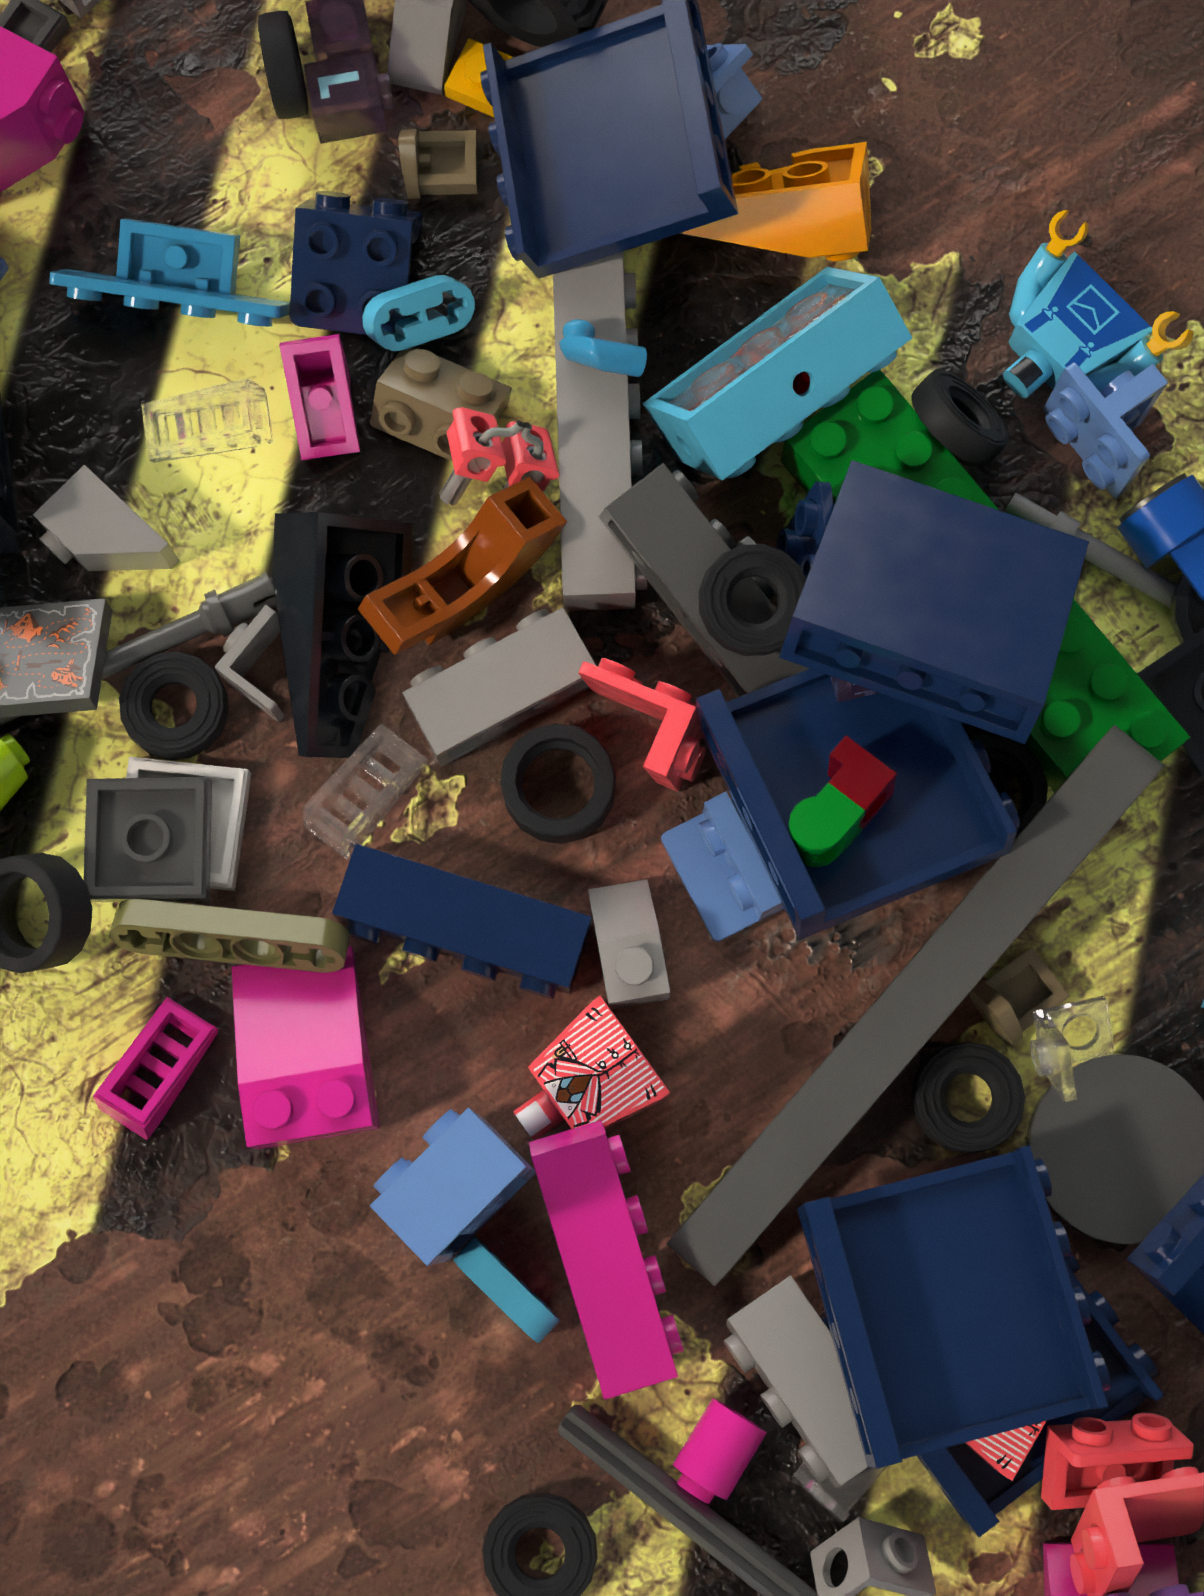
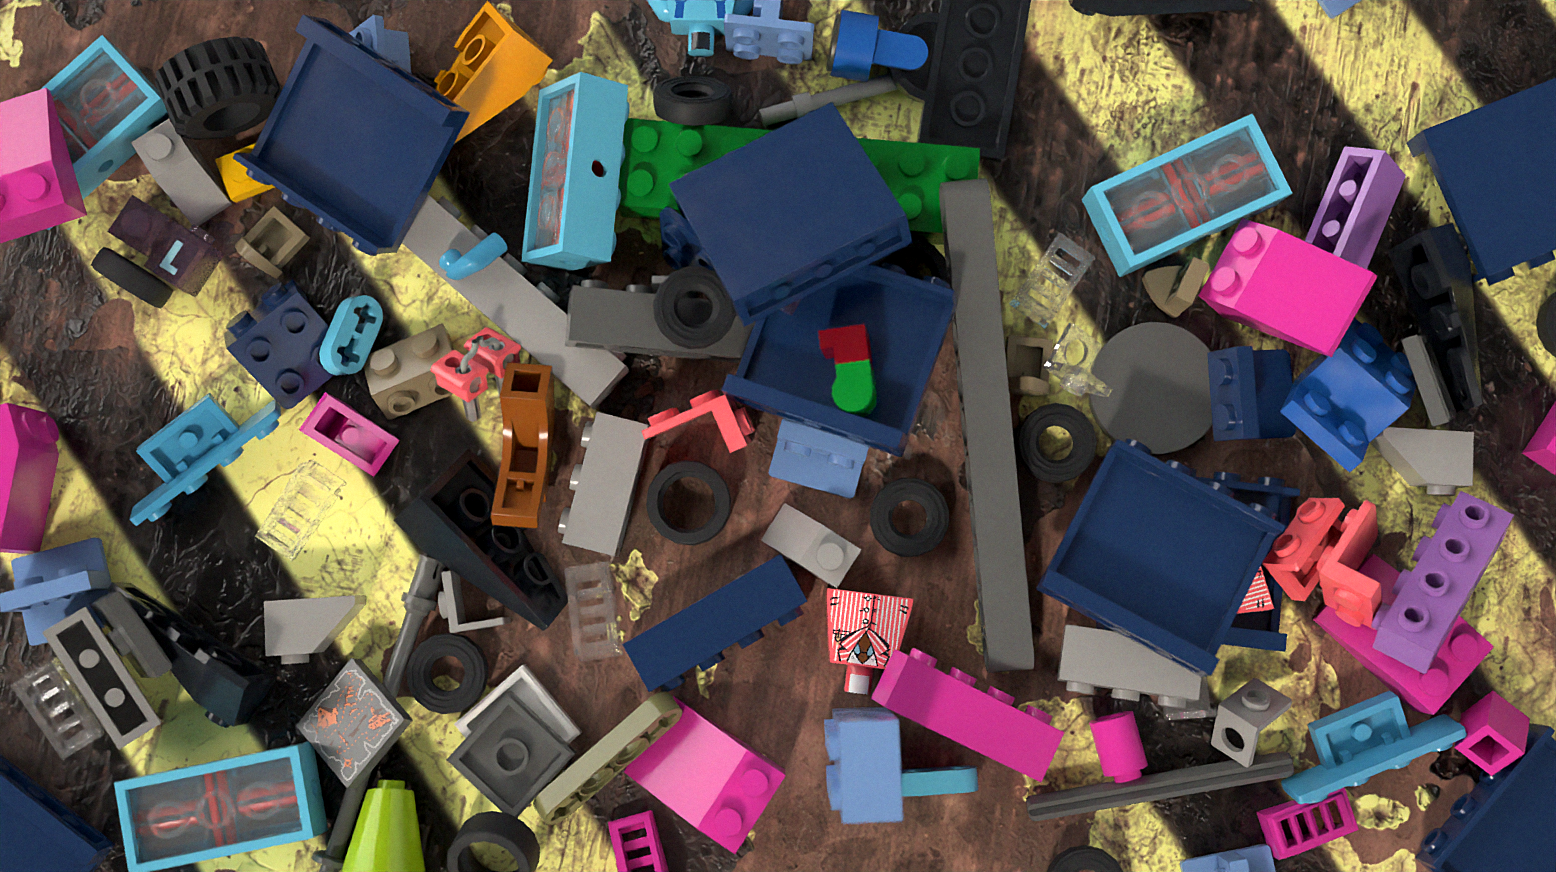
camera: 50 degrees left, 5 degrees up
none -> black tyre [870,478,949,557]
none -> clear slope [1009,232,1095,329]

